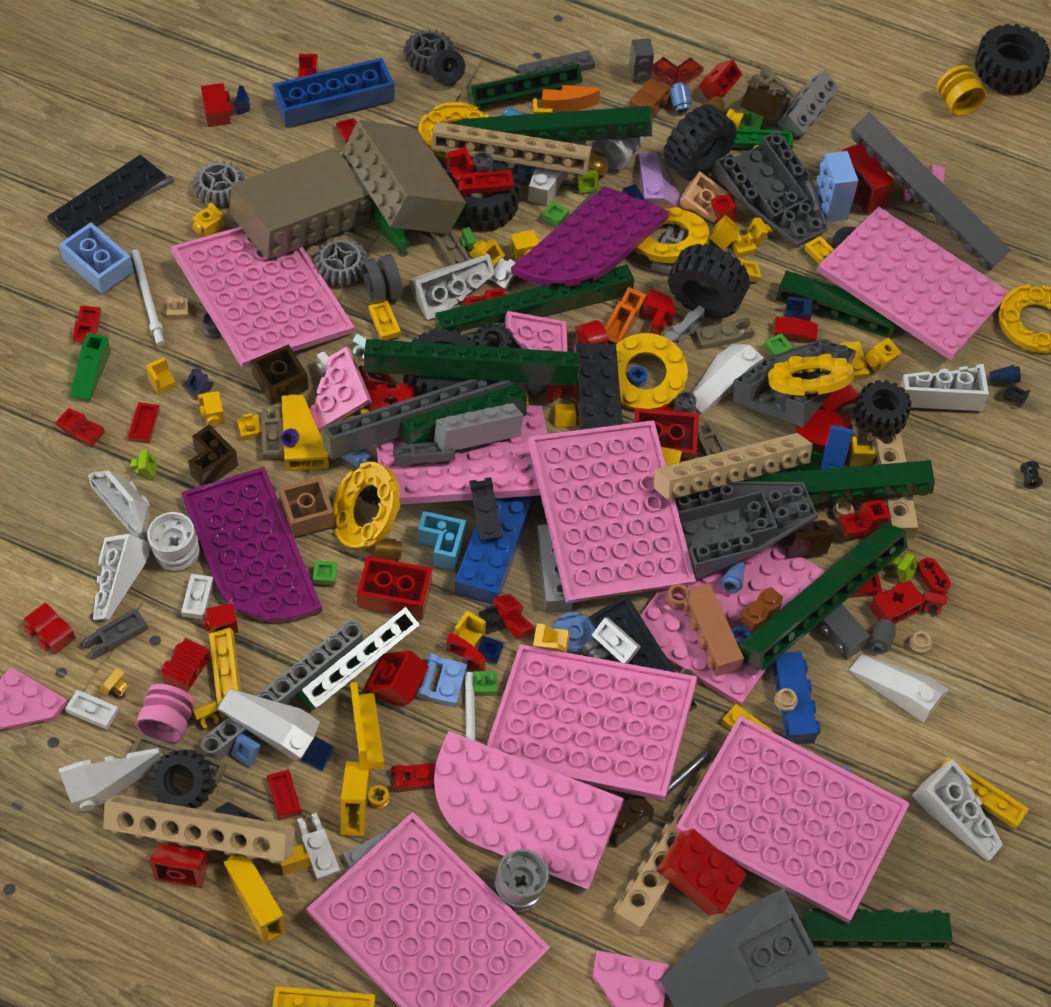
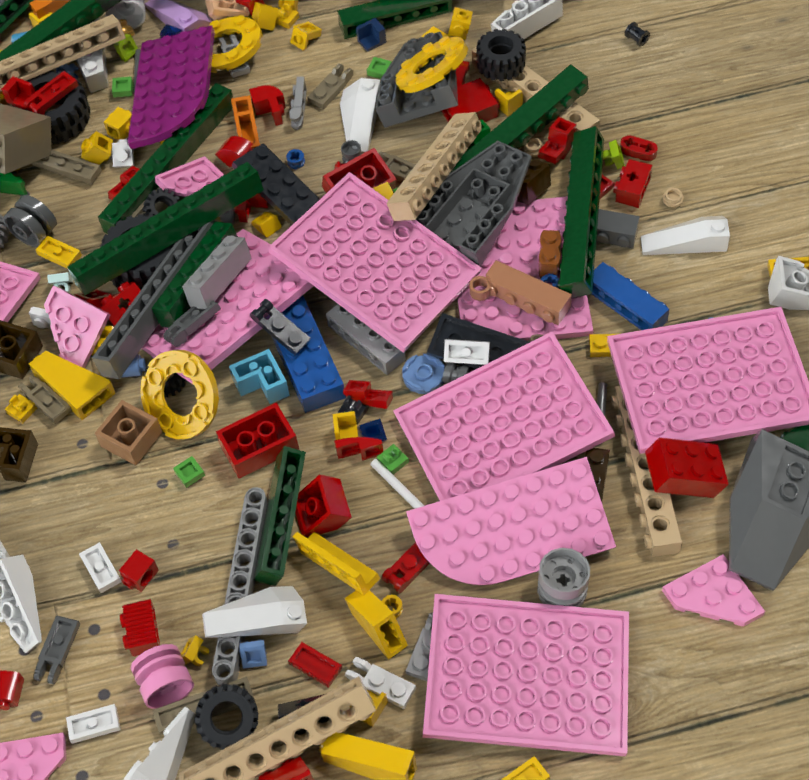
camera: 30 degrees left, 0 degrees up
yellow tile [99,667,128,697] -> none
white wheel [147,512,200,571] -> none
magenta plate [181,467,322,623] -> none
yellow plate [209,628,241,718] -> none
dark purple hinge [281,428,300,447] -> none
clear blue slope [302,736,334,772] -> none
pearl gold brick [370,538,402,561] -> none
white wedge [409,254,495,320] -> none
light blue plate [416,654,467,707] -> none
bright green plate [460,227,477,256] -> none
dark grey wheel [473,152,493,173] -> none
yellow panel [533,624,570,653] -> none
yellow plate [616,333,688,411] -> none
black tyre [668,244,750,319] -> none
medium blue cone [721,561,746,594] -> none
red slope [773,317,818,343] -> none
tan plate [774,688,798,711] -> none
blue slope [820,425,853,469] -> none
dark grey brick [868,619,896,654] -> none
red tile [923,591,948,615] -> none

